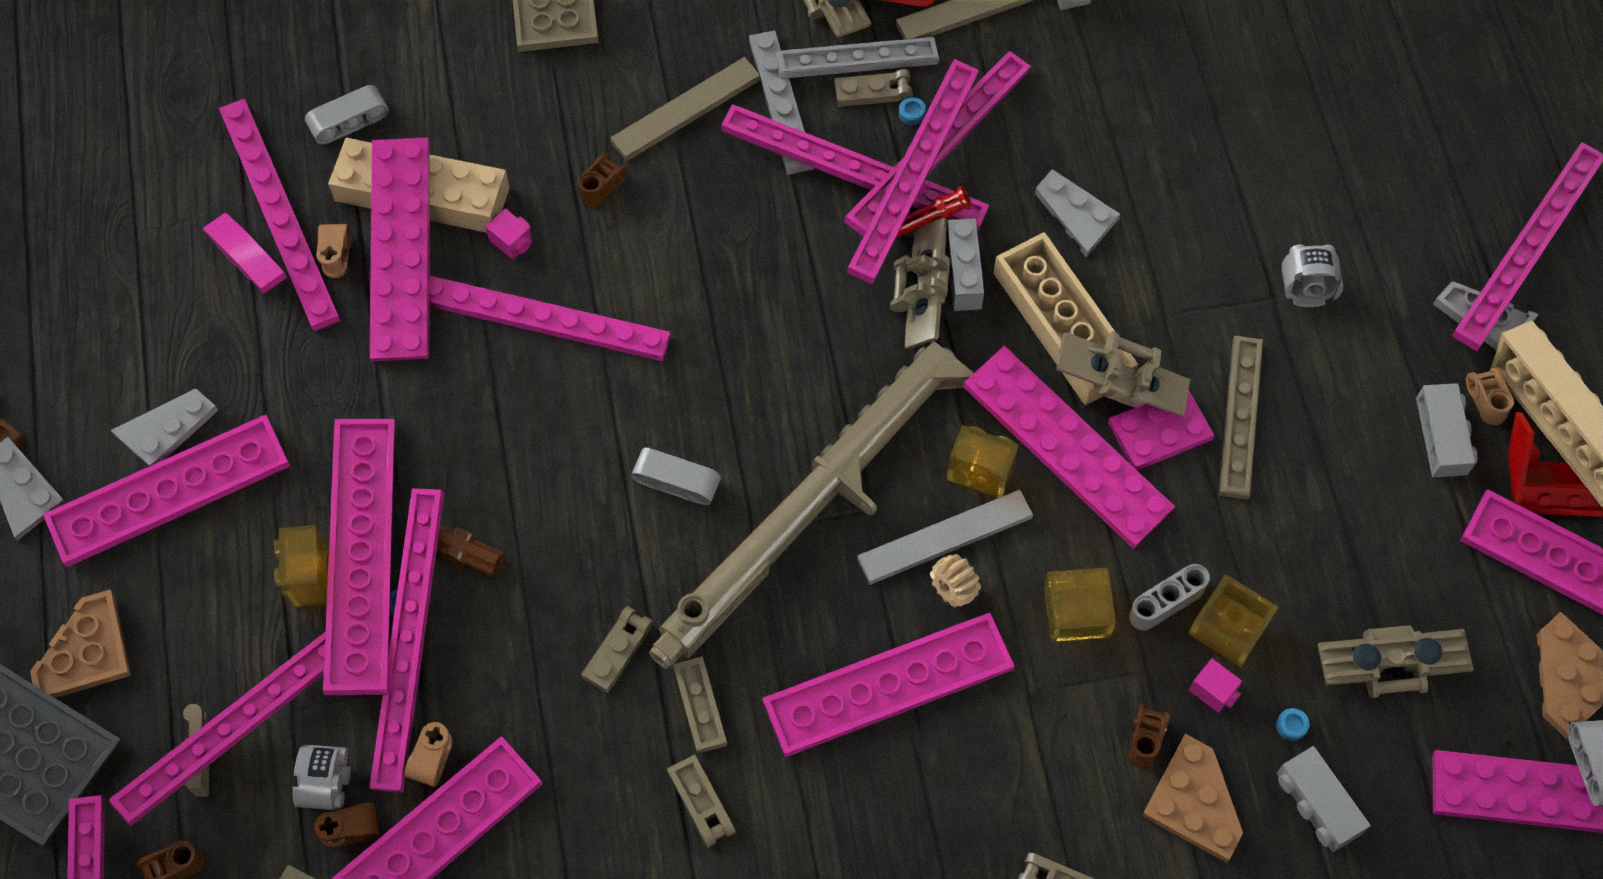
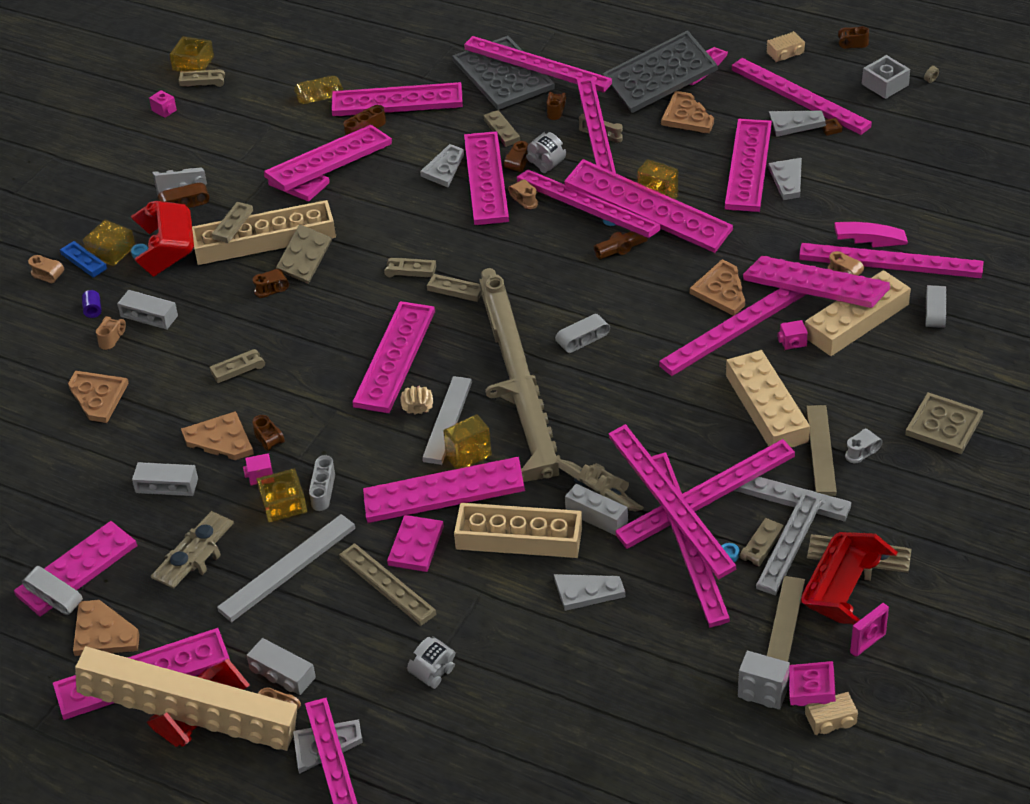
camera: 130 degrees right, 20 degrees down
reddish brown piece [578,153,628,207] -> none
dark tan plate [581,606,654,693] -> none
red pin [896,186,972,239] -> none
clear yellow brick [1044,567,1116,642] -> none
dark tan piece [1056,331,1190,417] -> none
dark azure tile [1276,708,1310,741] -> none
none -> light grey tile [217,514,355,622]
none -> medium nougat plate [690,259,745,316]
none -> tan brick [726,350,810,447]
none -> light grey piece [845,428,882,463]

